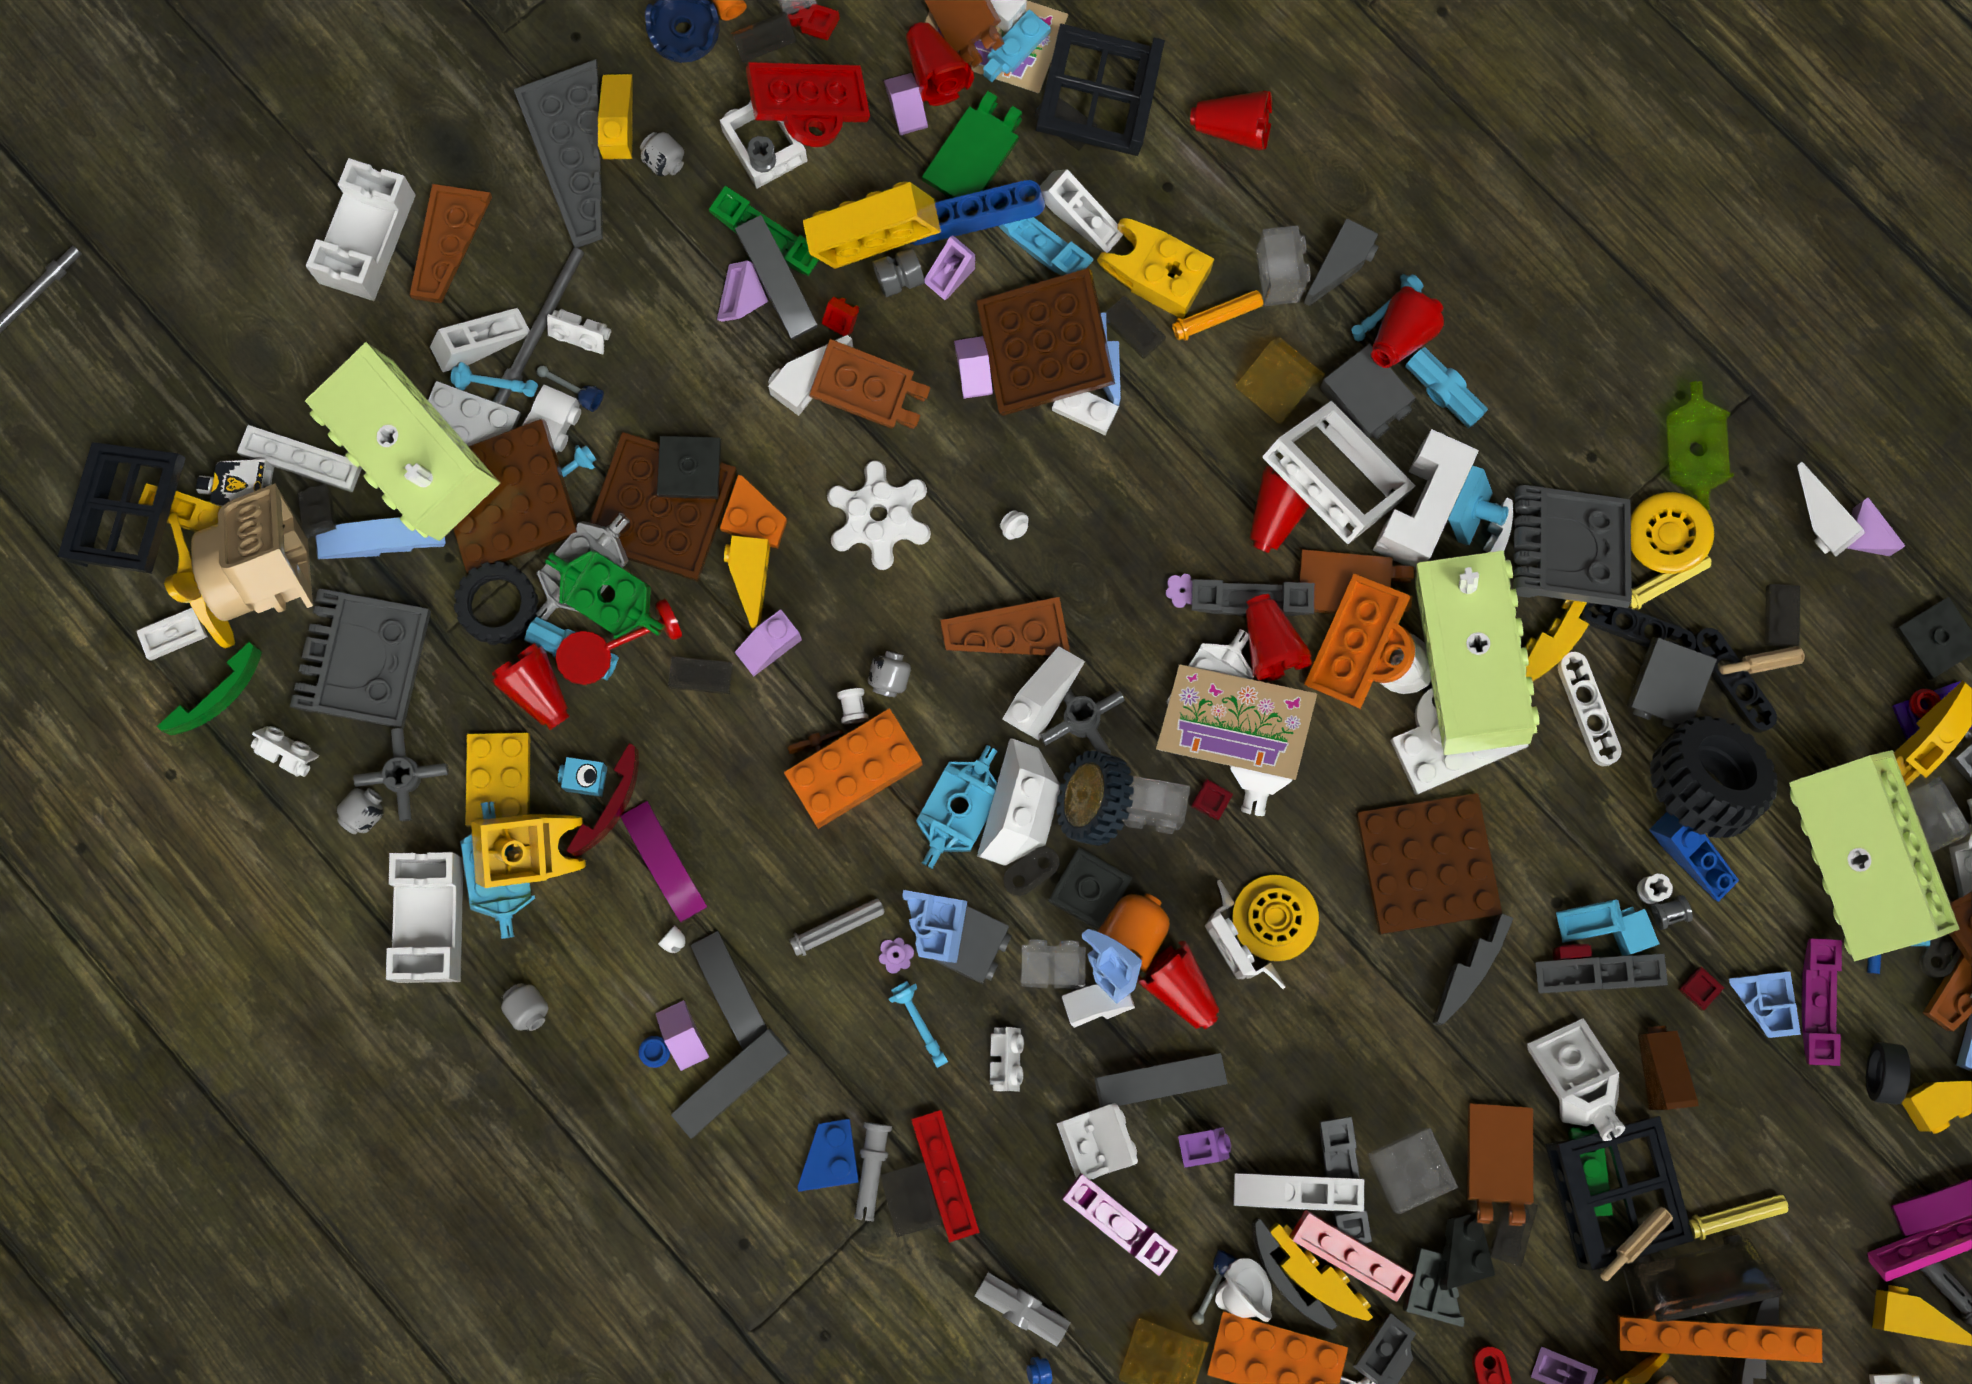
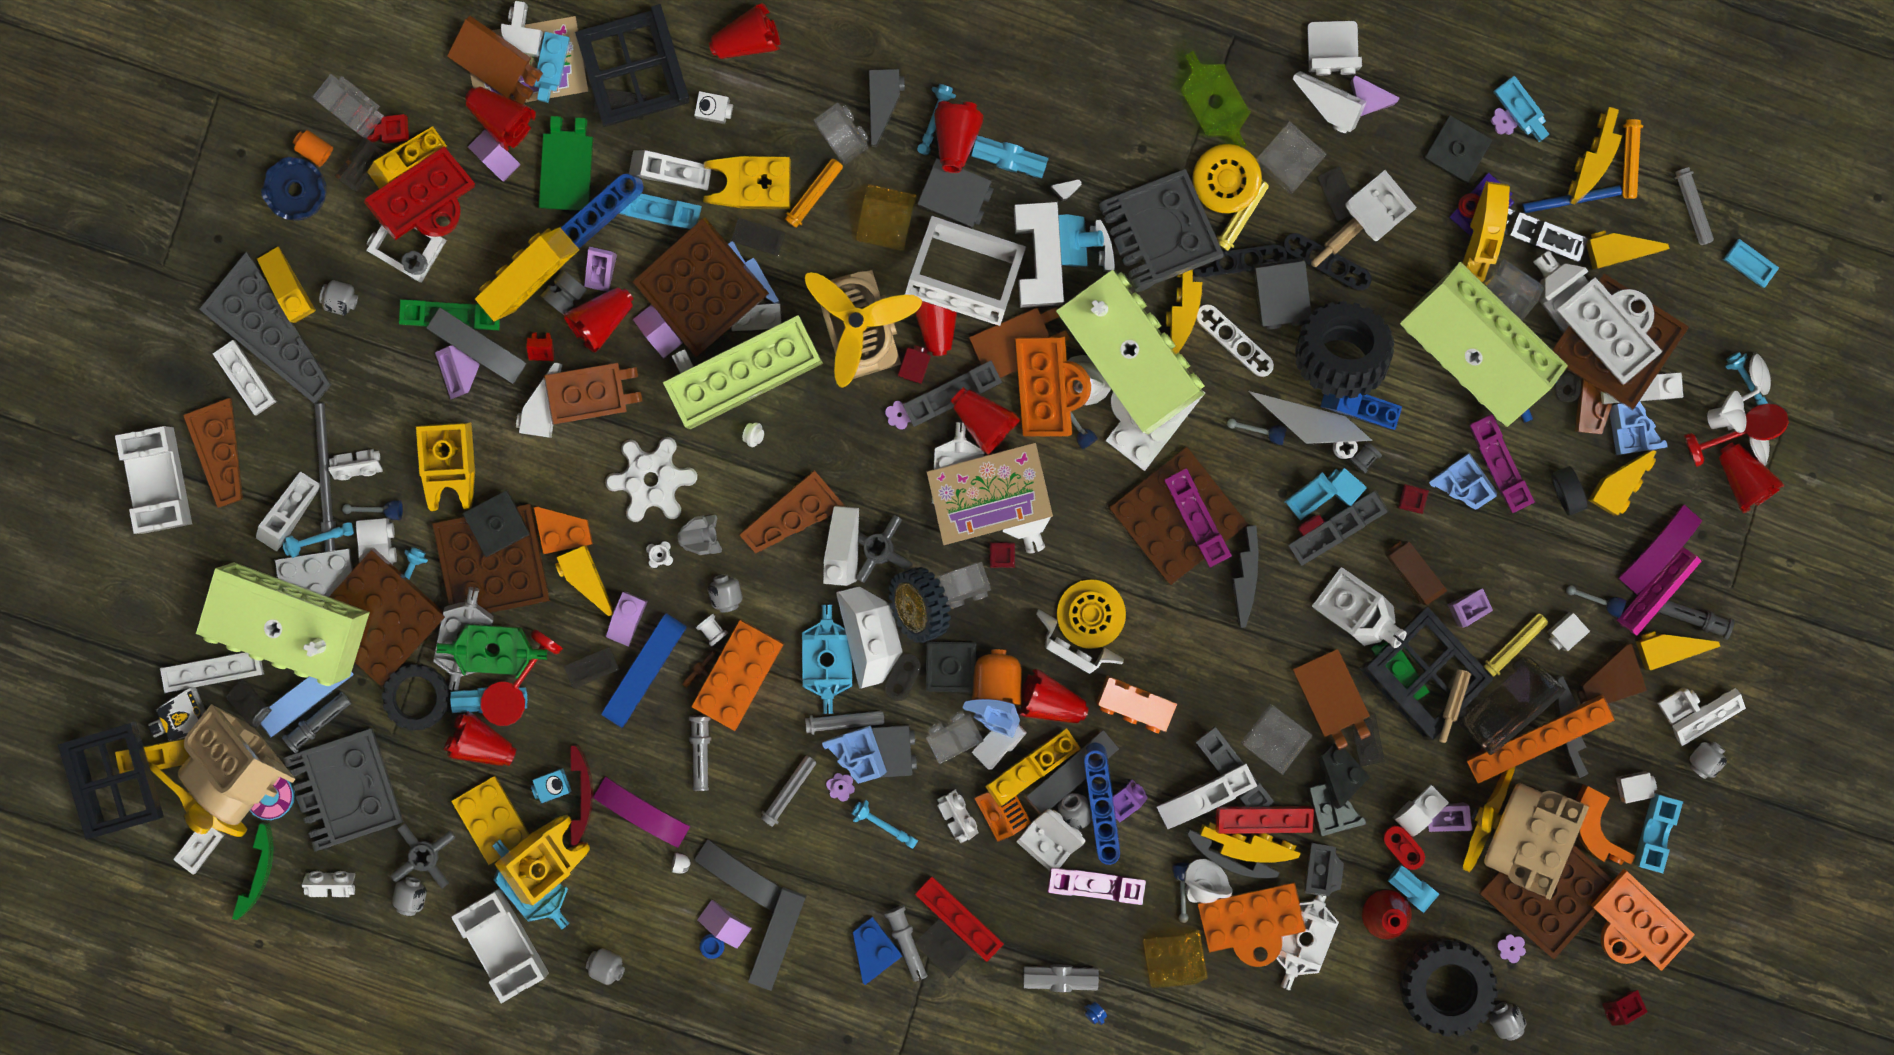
camera: 25 degrees left, 10 degrees up
none -> white plate [213,340,277,416]
none -> tile [250,777,295,820]
none -> dark grey pin [282,691,352,753]
none -> yellow slope [367,126,447,189]
none -> yellow brick [416,422,475,511]
none -> red cone [564,287,634,353]
none -> blue beam [601,613,687,728]
none -> white plate [646,542,673,568]
none -> yellowish green piece [663,315,823,429]
none -> light grey brick [678,515,722,555]
none -> light grey pin [689,715,711,791]
none -> white brick [694,91,733,124]
none -> brick [805,270,922,388]
none -> light grey axle [805,711,884,735]
none -> dark red brick [898,345,931,385]
none -> orange panel [975,791,1031,841]
none -> yellow slope [985,729,1081,807]
none -> white slope [1051,180,1082,201]
none -> light grey head [1058,793,1092,830]
none -> dark blue hinge [1070,411,1098,450]
none -> blue beam [1084,742,1120,865]
none -> wedge [1096,675,1177,734]
none -> magenta slope [1164,468,1232,567]
none -> hinge [1227,419,1287,446]
none -> white sticker [1248,391,1373,444]
none -> clear brick [1256,121,1327,194]
none -> white bracket [1308,21,1362,76]
none -> white bracket [1345,170,1417,241]
none -> white brick [1392,785,1449,836]
none -> lavender slope [1448,588,1493,628]
none -> white brick [1547,612,1590,651]
none -> hinge [1566,585,1626,618]
none -> reddish brown slope [1577,643,1647,704]

